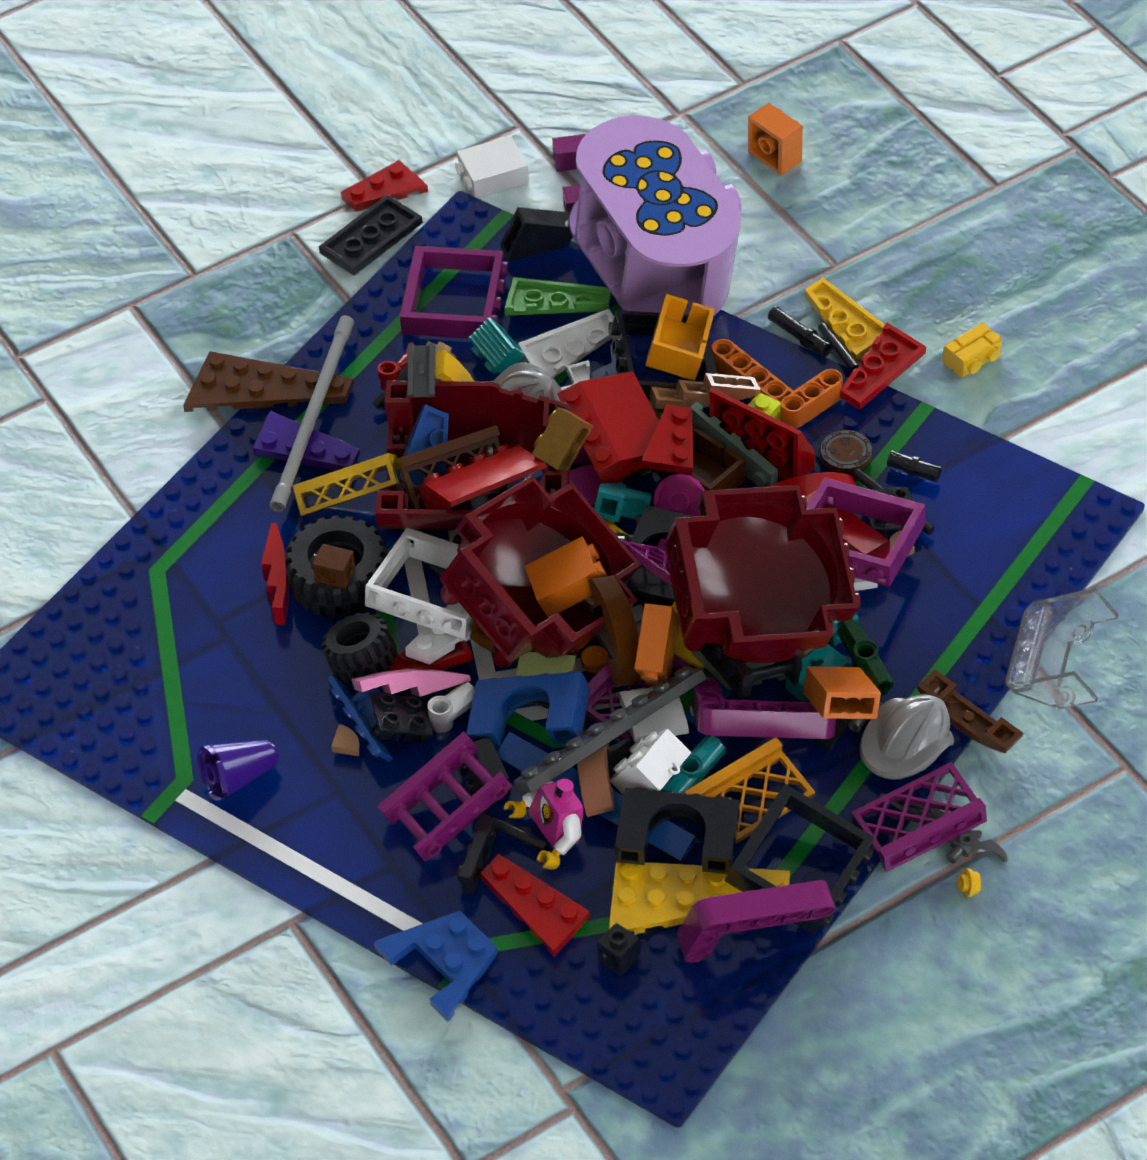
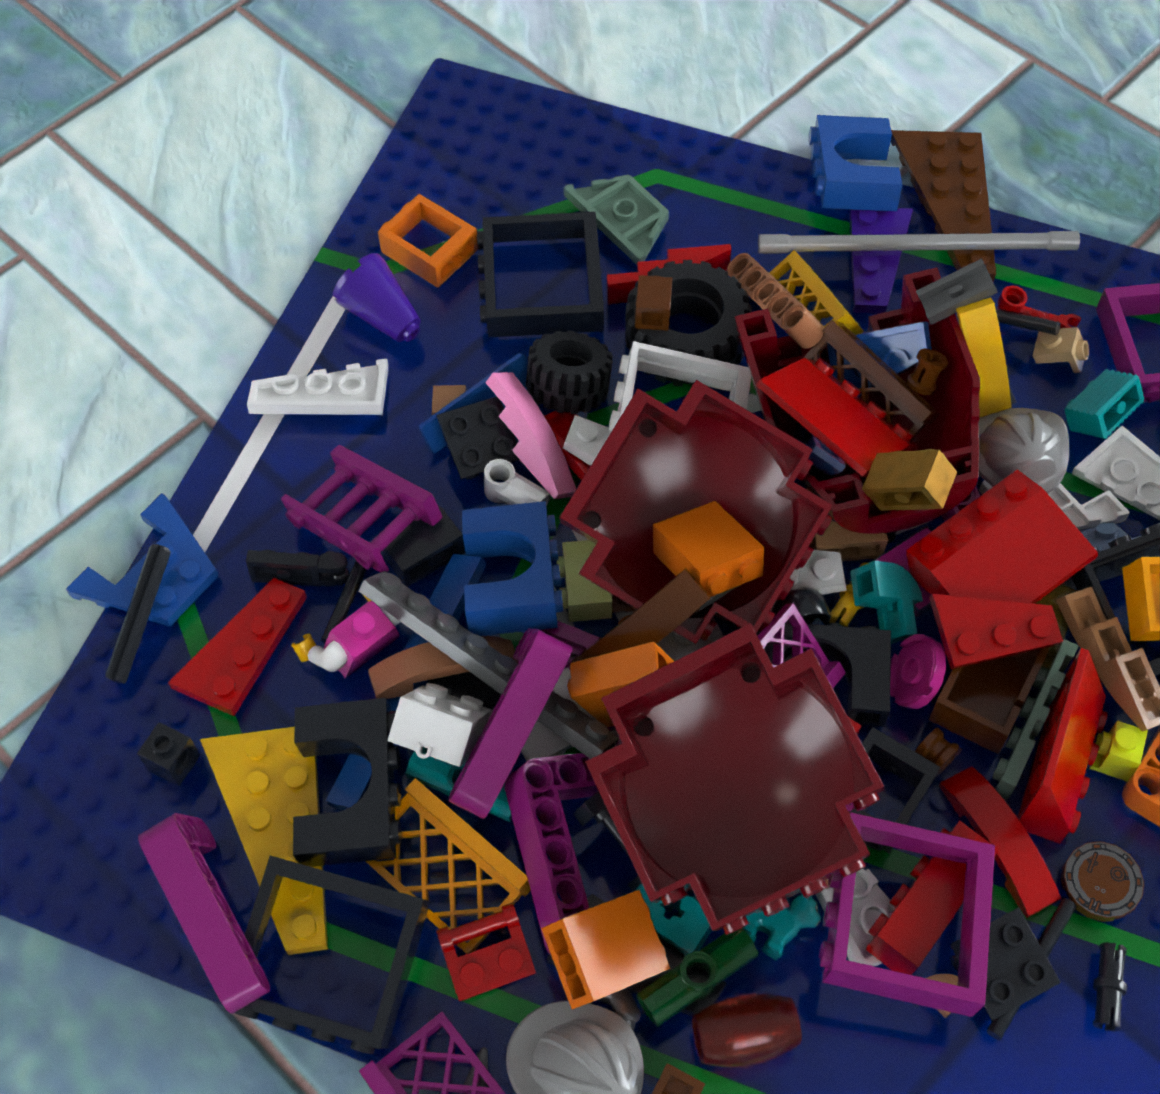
camera: 75 degrees right, 10 degrees up
none -> black axle [105,544,171,684]
none -> white wing [247,358,389,415]
none -> orange window [378,194,478,288]
none -> red plate [436,903,536,1002]
none -> magenta beam [448,628,573,819]
none -> black window [477,212,604,338]
none -> sand green wing [564,175,669,265]
none -> clear red piece [692,993,802,1067]
none -> nougat beam [727,253,824,349]
none -> blue arch [808,115,903,211]
none -> reddish brown bush [906,348,949,395]

